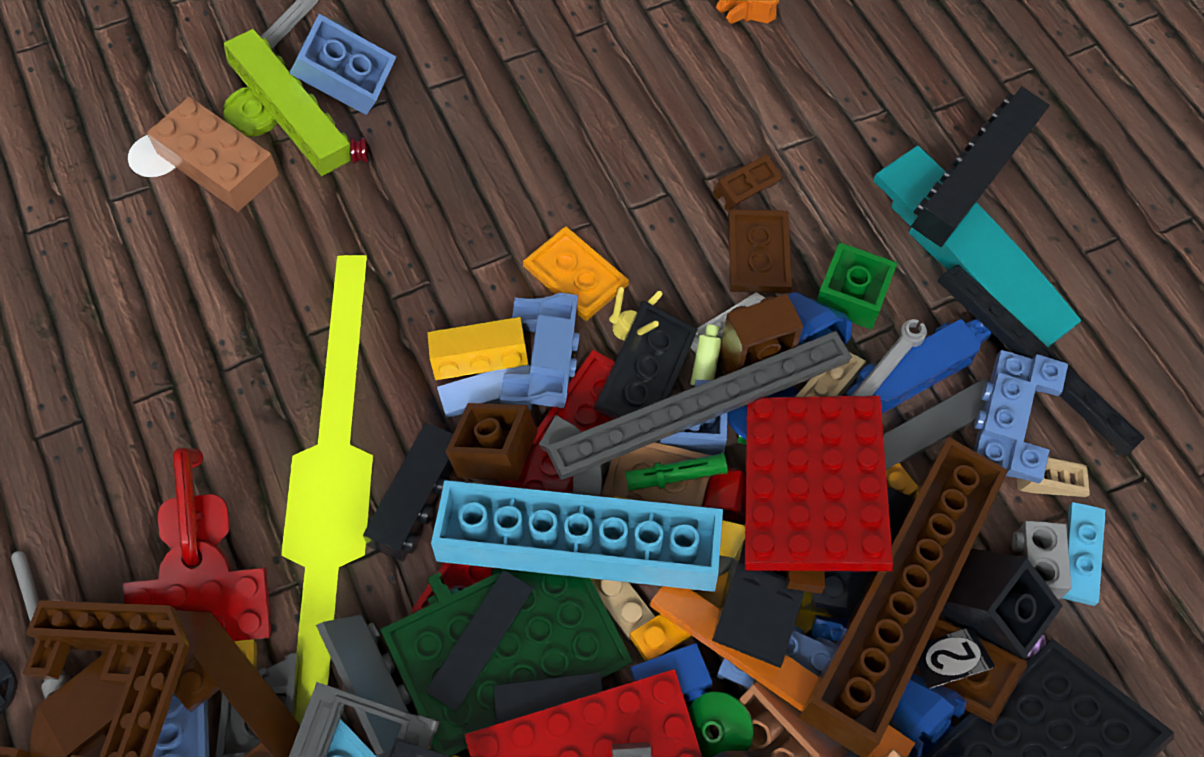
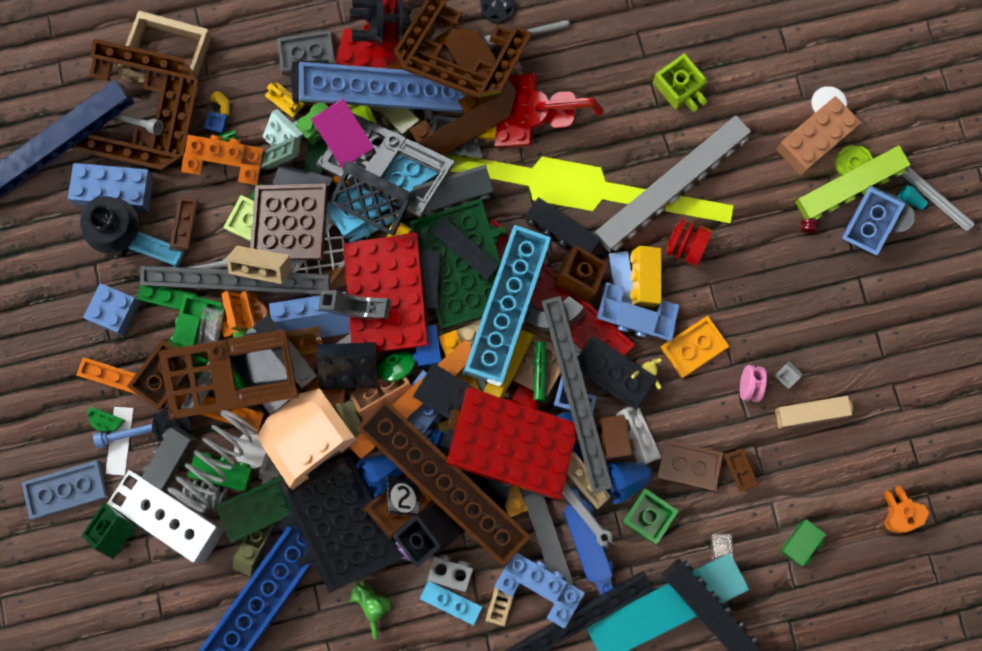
camera: 105 degrees right, 15 degrees up
yellowish green cylinder [690,324,722,385] -> none
none -> bright green animal [348,581,391,640]
none -> light grey brick [595,115,751,253]
none -> lime hinge [653,53,707,112]
none -> red wheel [666,218,712,267]
none -> clear tile [711,534,733,561]
none -> bright pink head [740,365,767,403]
none -> light grey plate [775,361,803,389]
none -> tan brick [775,396,853,429]
none -> green brick [779,519,826,567]
none -> teal cone [898,185,928,211]

